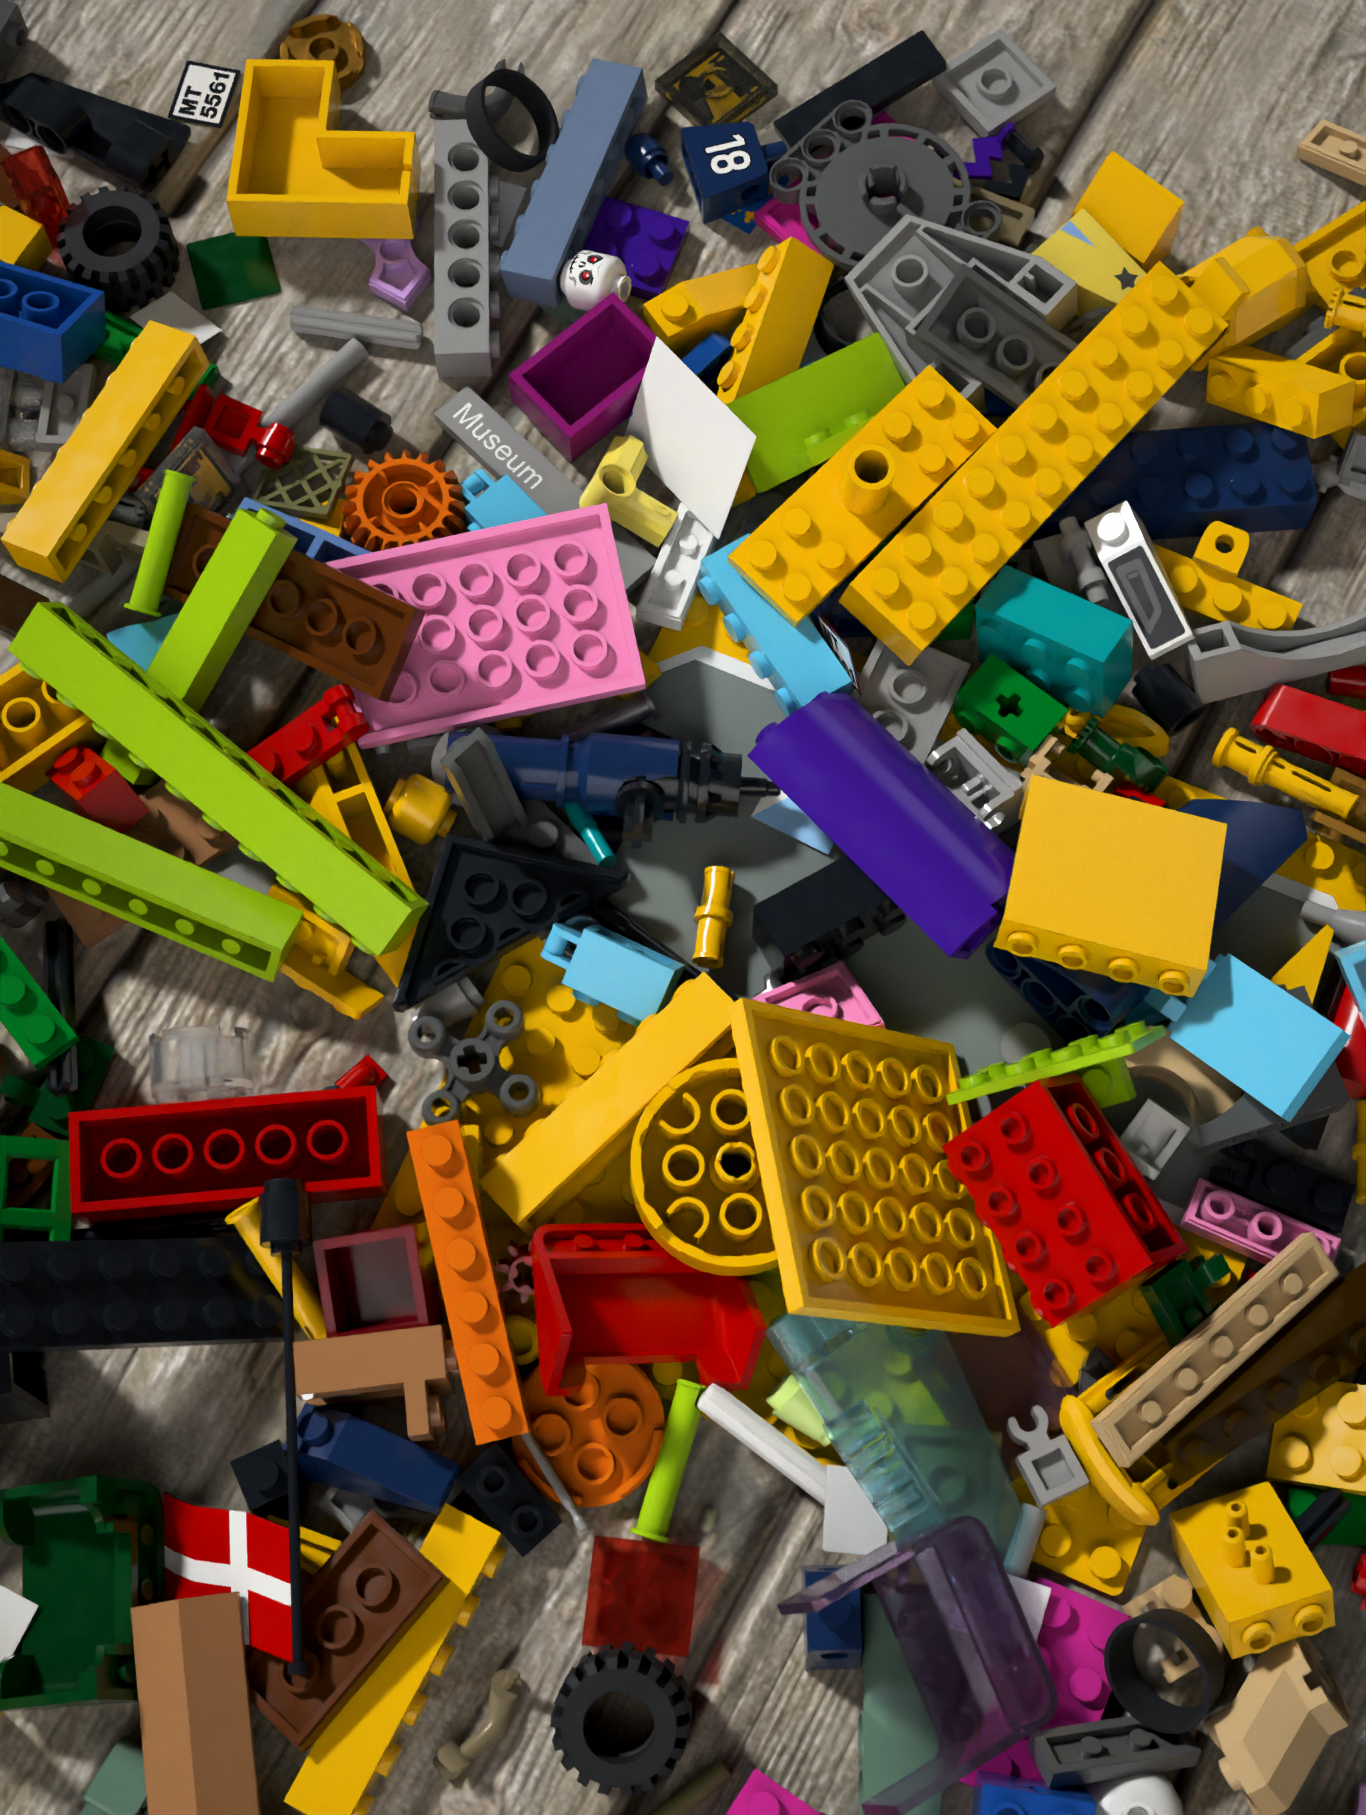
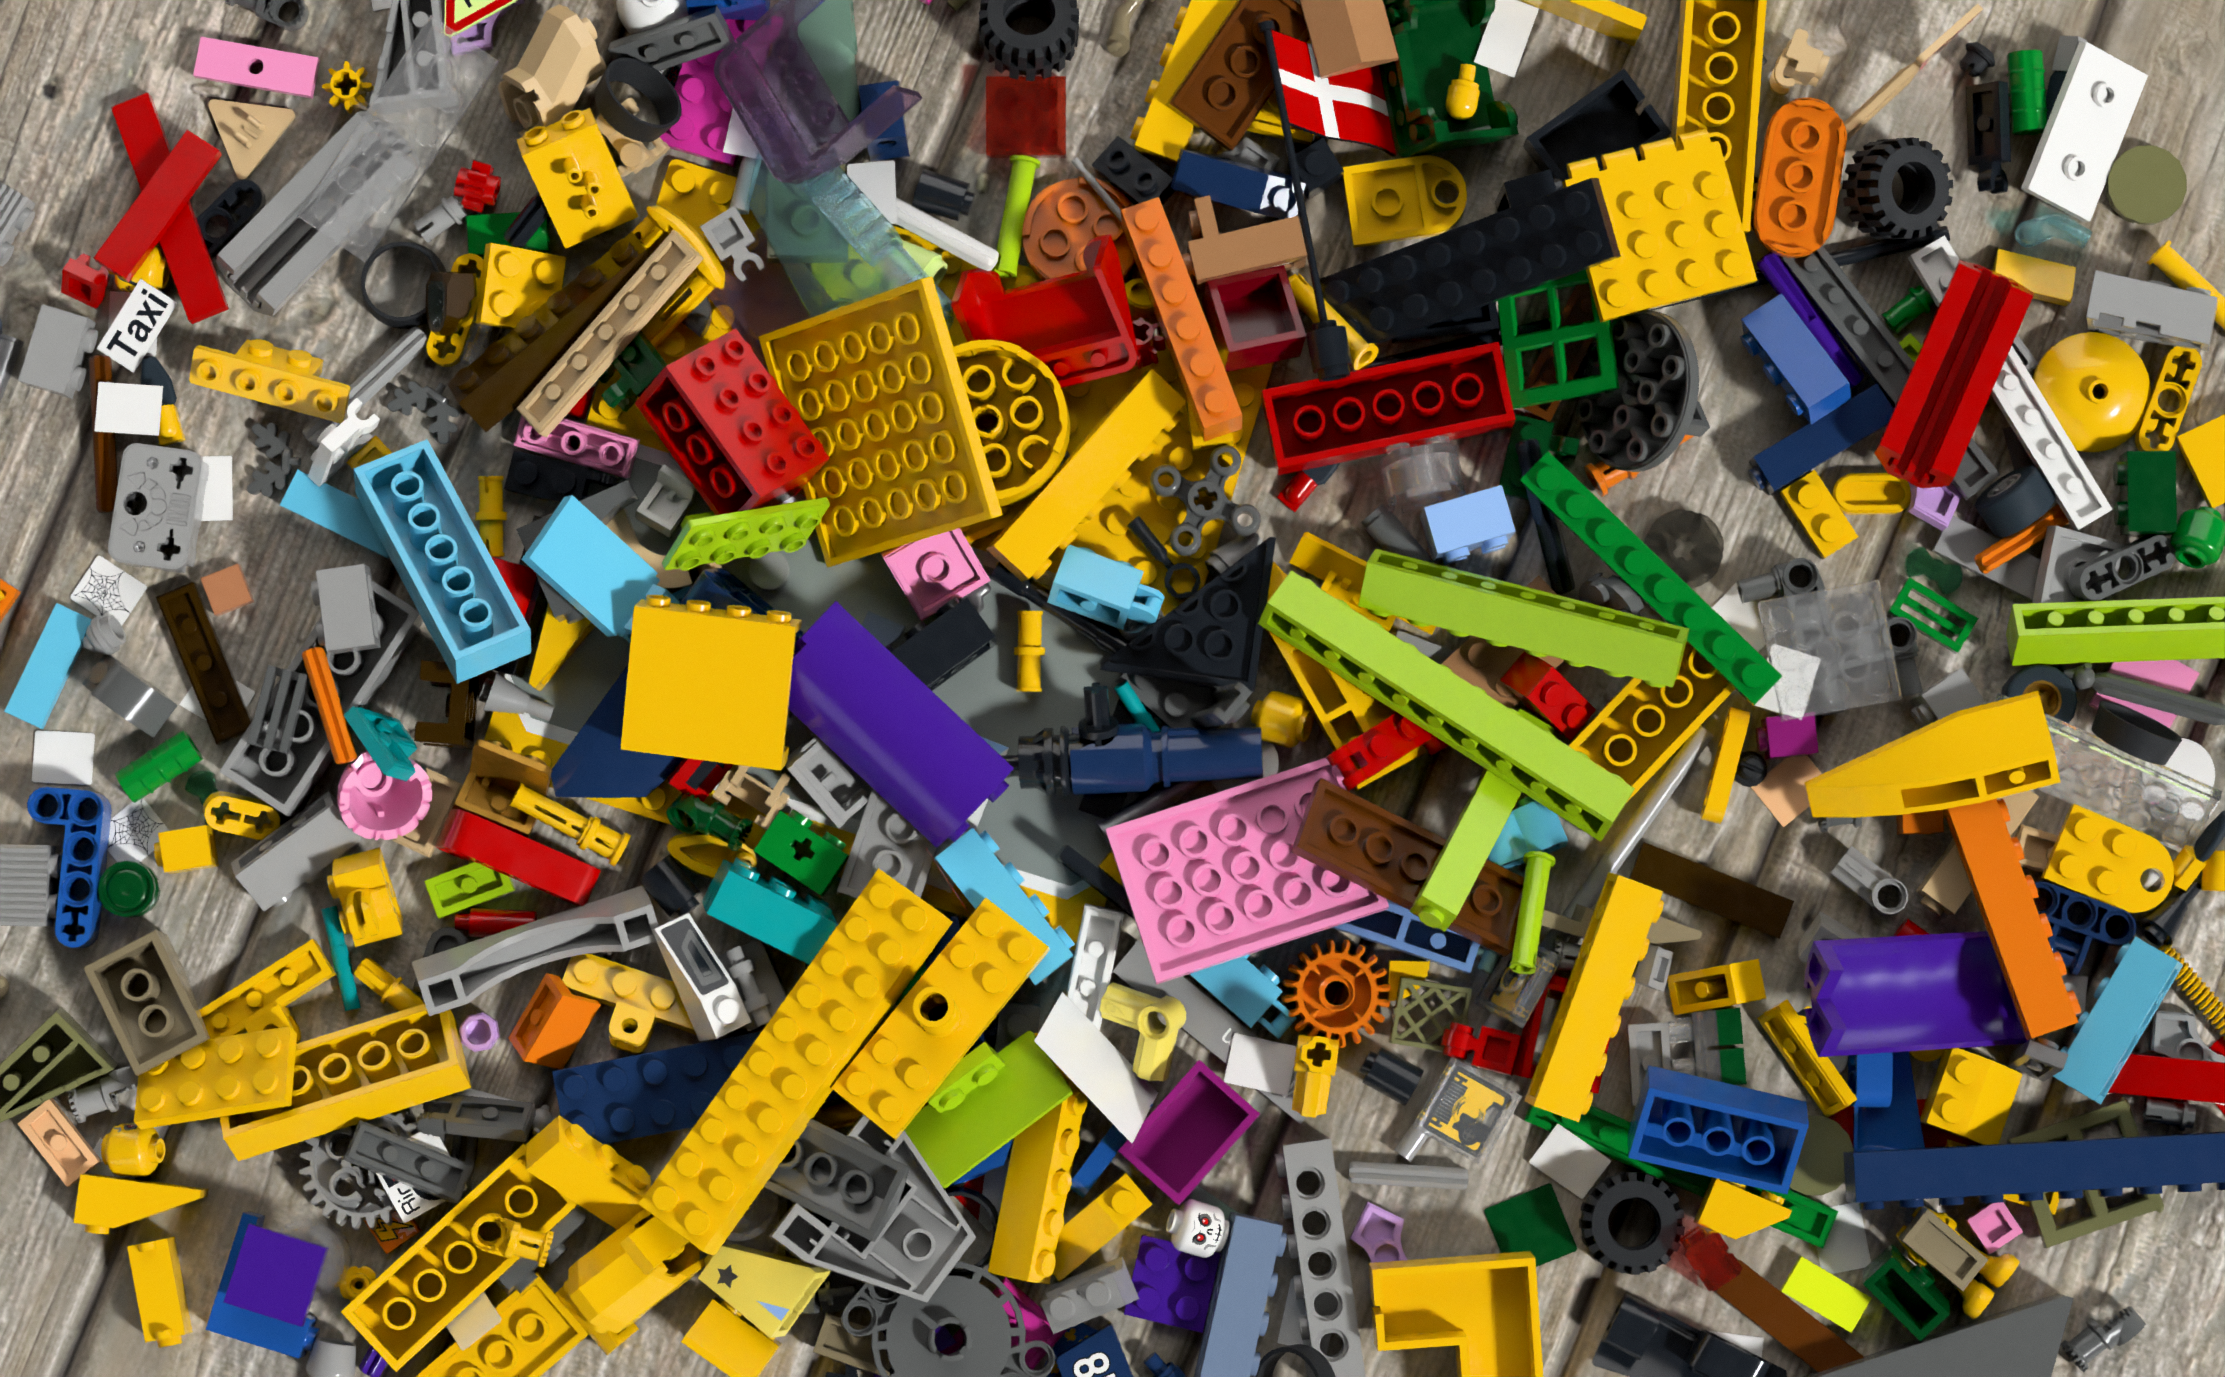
camera: 175 degrees right, 15 degrees up
none -> orange panel [508,973,601,1070]
none -> sand blue tile [862,611,906,647]
none -> black brick [912,169,975,221]
none -> light grey window [1041,1256,1139,1334]
none -> black tile [1055,845,1135,920]
none -> black piece [1127,516,1201,600]
none -> white sticker [1224,1033,1296,1096]
none -> yellow piece [1292,1035,1339,1118]
none -> yellow plate [1342,155,1467,248]
none -> dark grey piece [1361,504,1433,563]
none -> clear tile [1412,1057,1522,1167]
none -> light blue brick [1419,485,1516,566]
none -> yellow cylinder [1445,64,1480,120]

